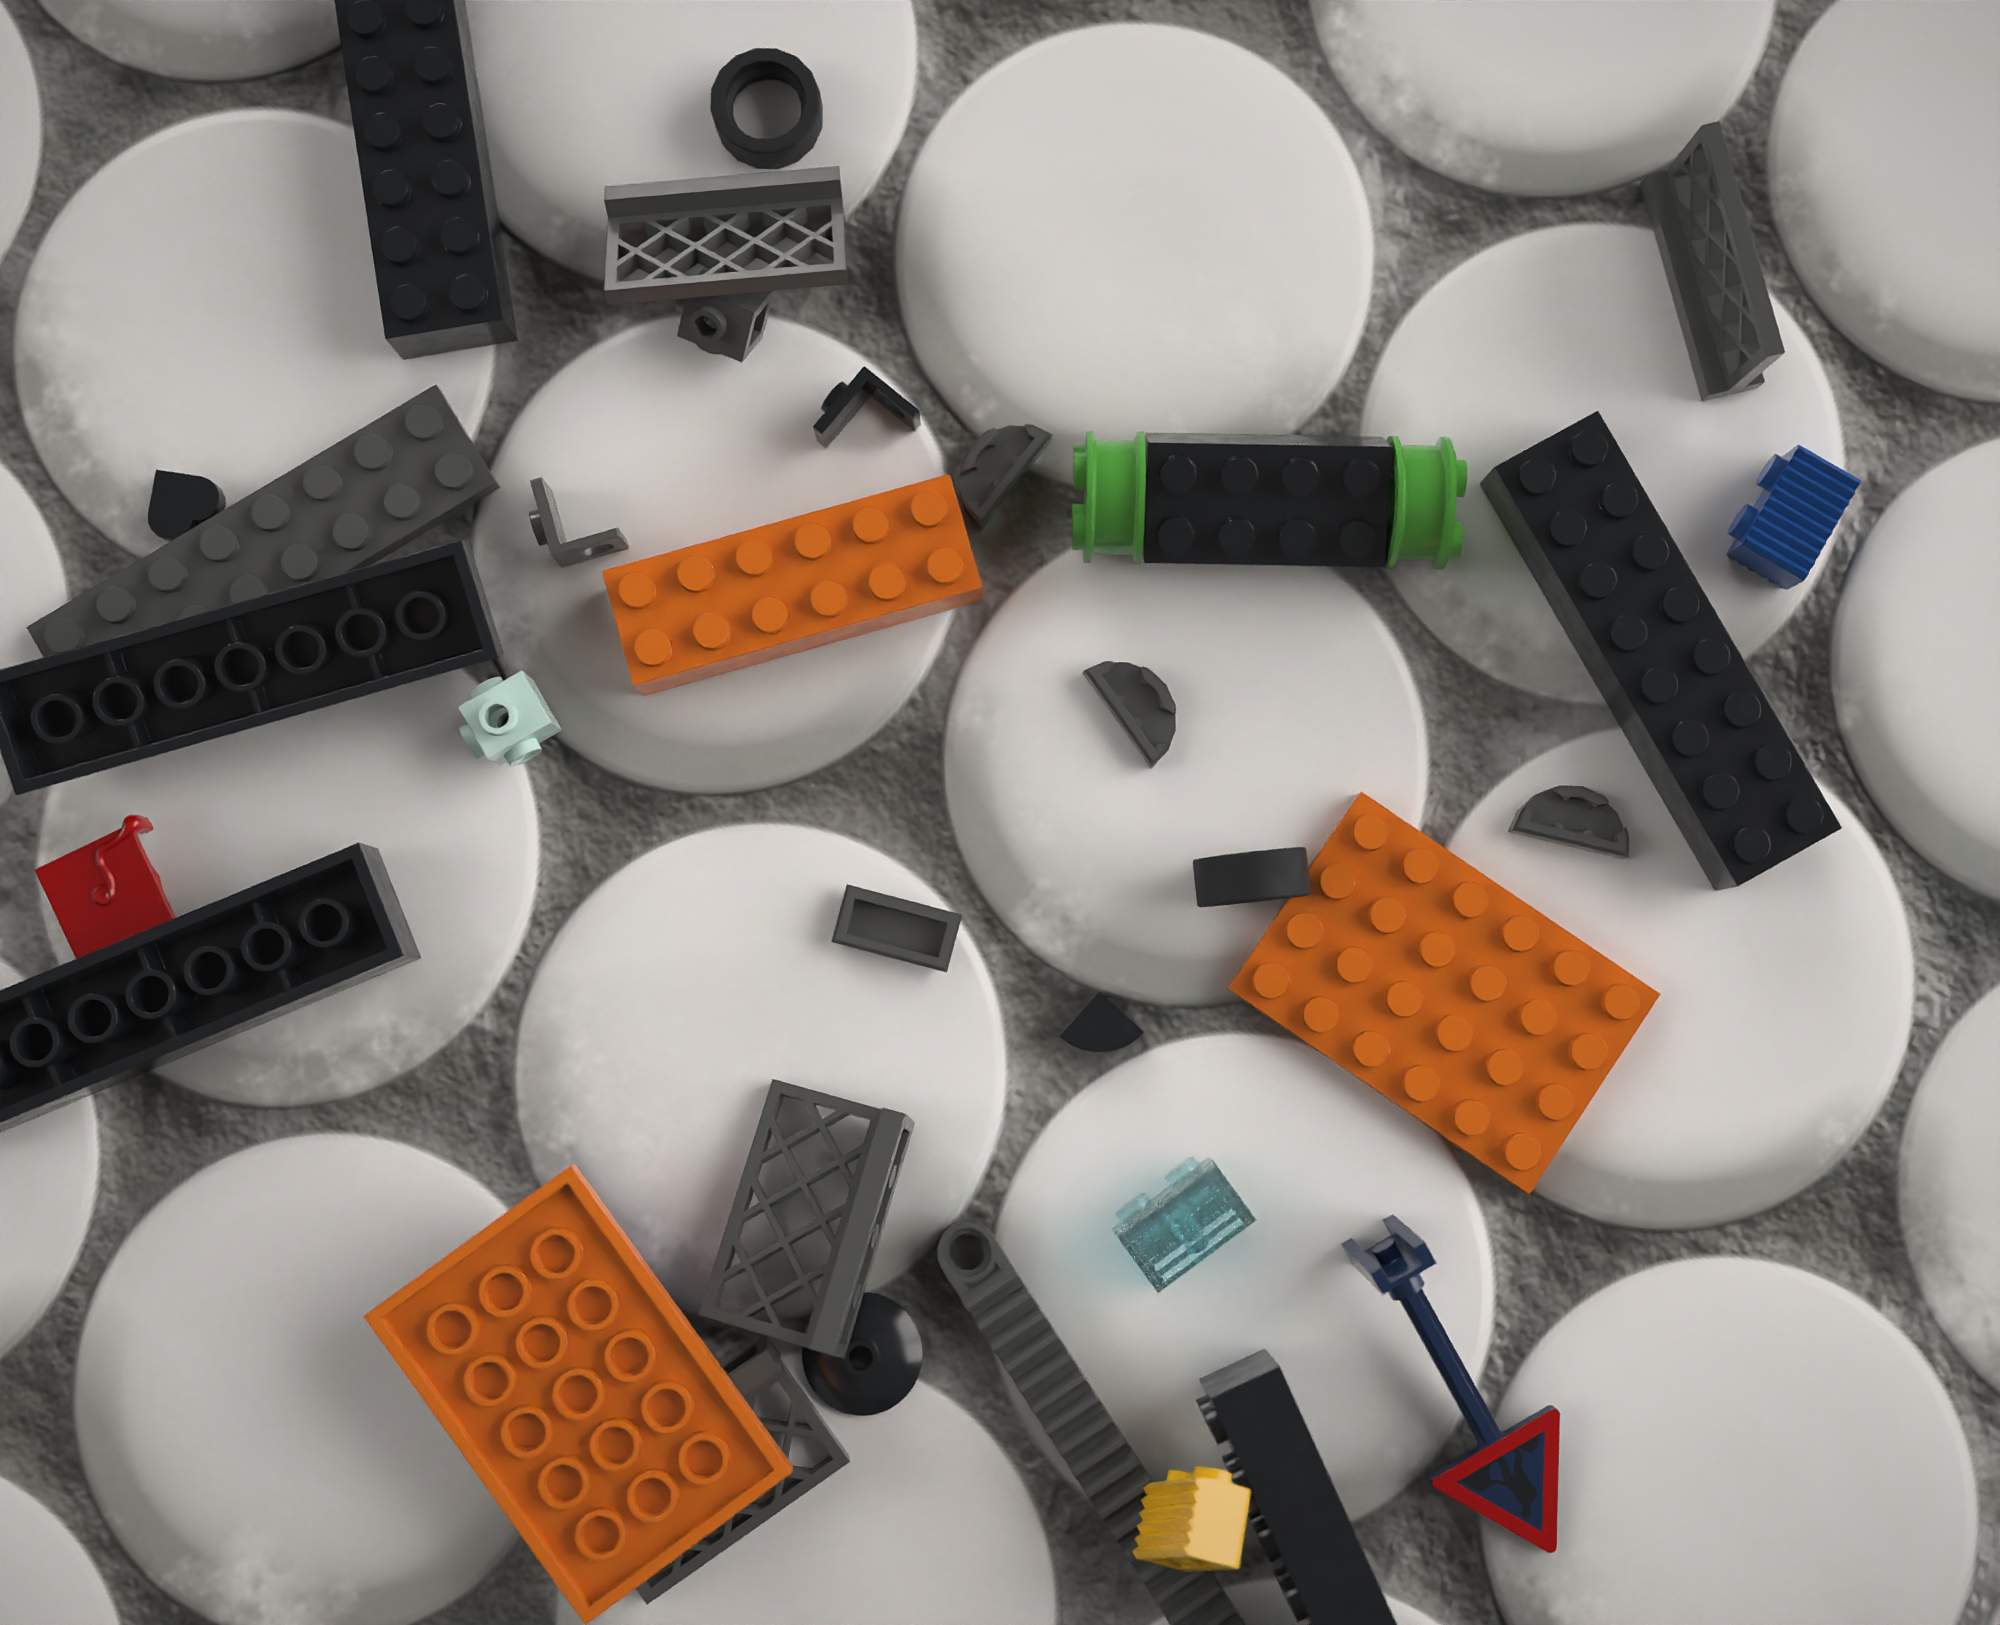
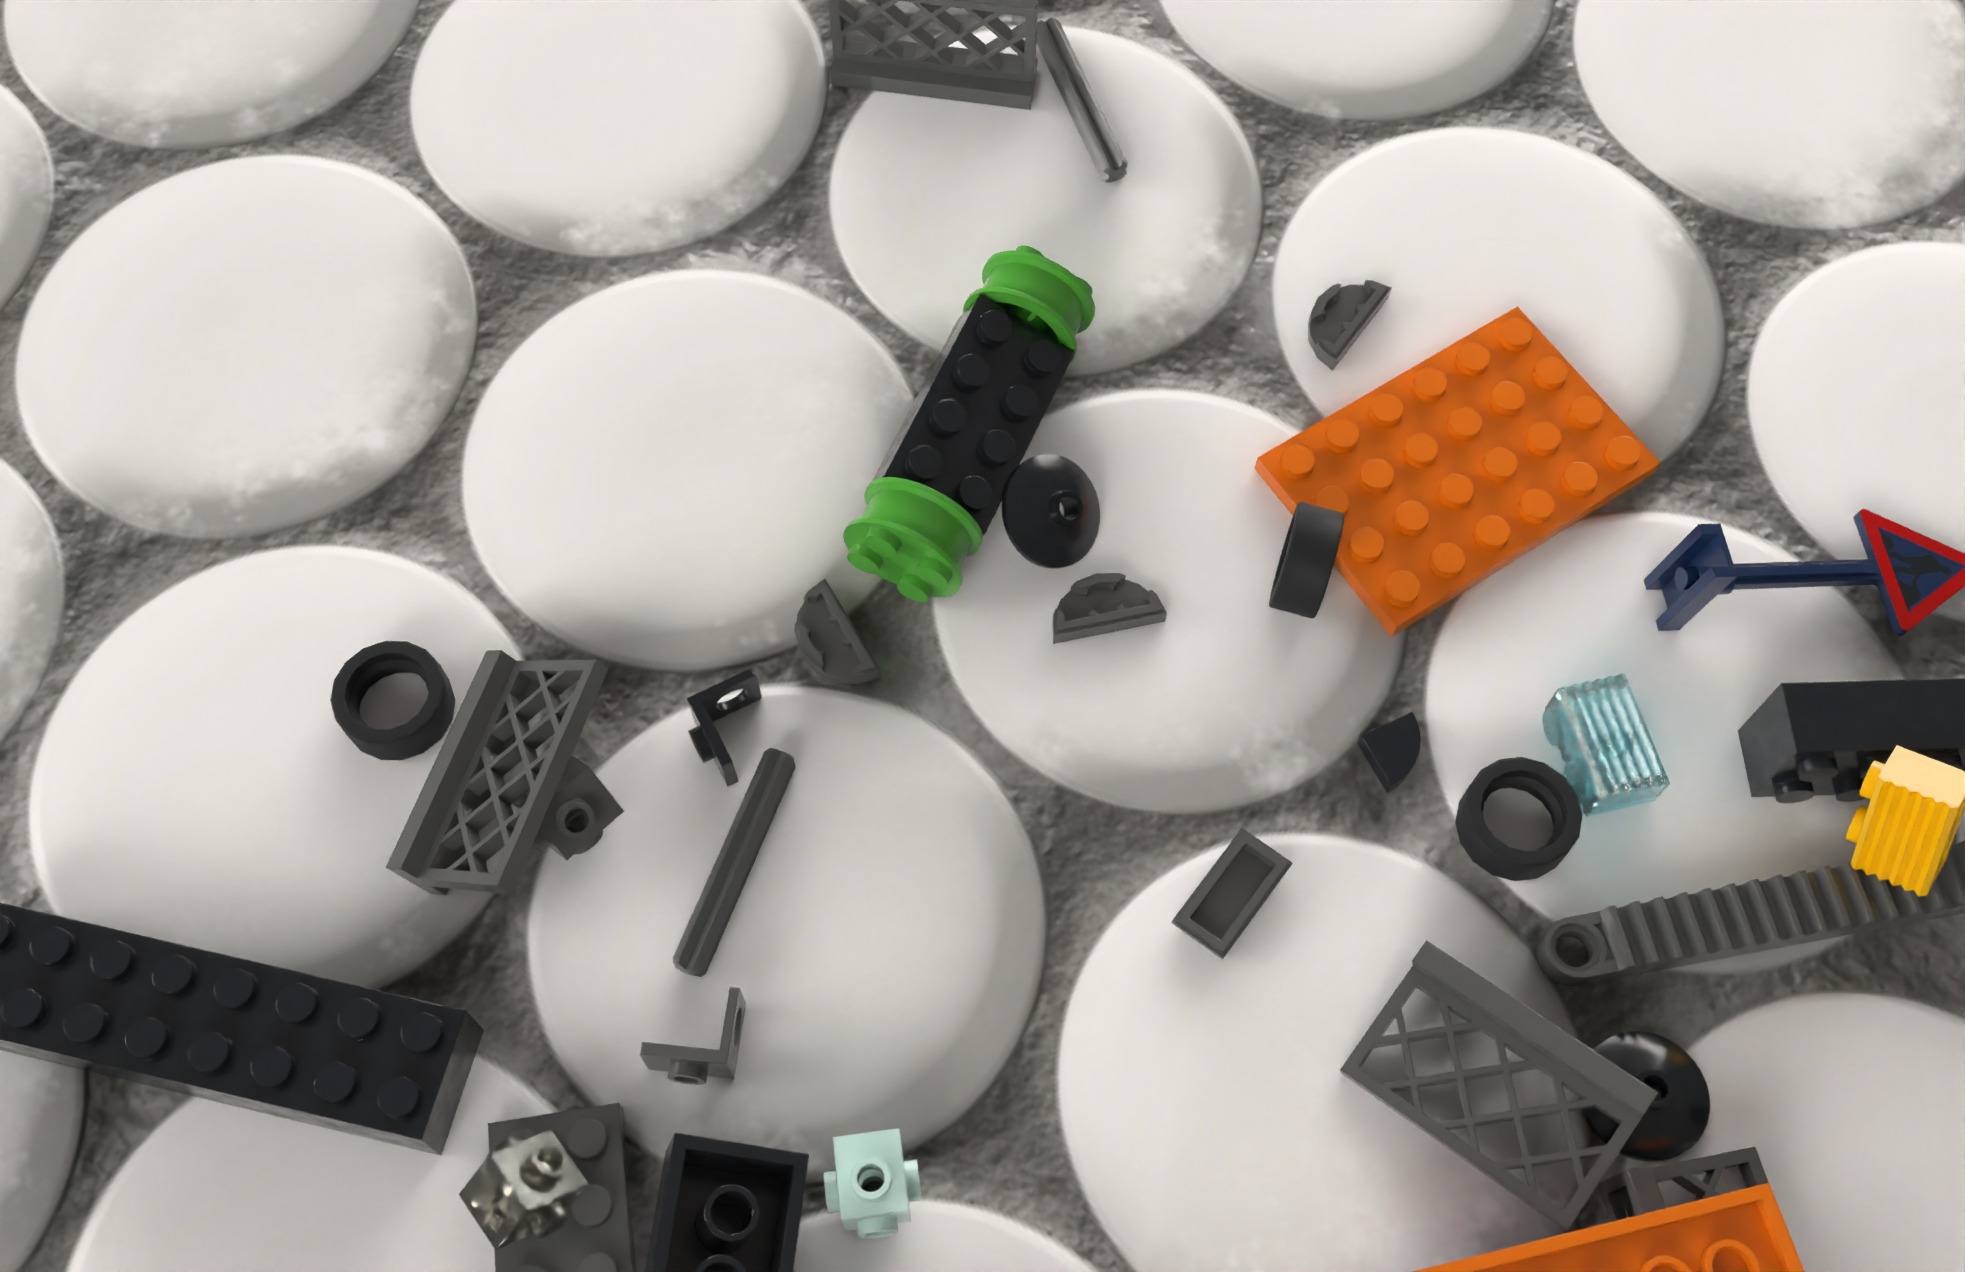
camera: 65 degrees left, 20 degrees down
orange brick [602,474,983,696] -> none
black brick [1479,411,1842,891] -> none
blue brick [1726,445,1861,590] -> none
none -> clear smoke brick [459,1129,588,1250]
none -> dark grey axle [673,748,796,977]
none -> black dish [1002,454,1100,569]
none -> dark grey axle [1037,17,1128,183]
none -> black tyre [1455,757,1583,881]

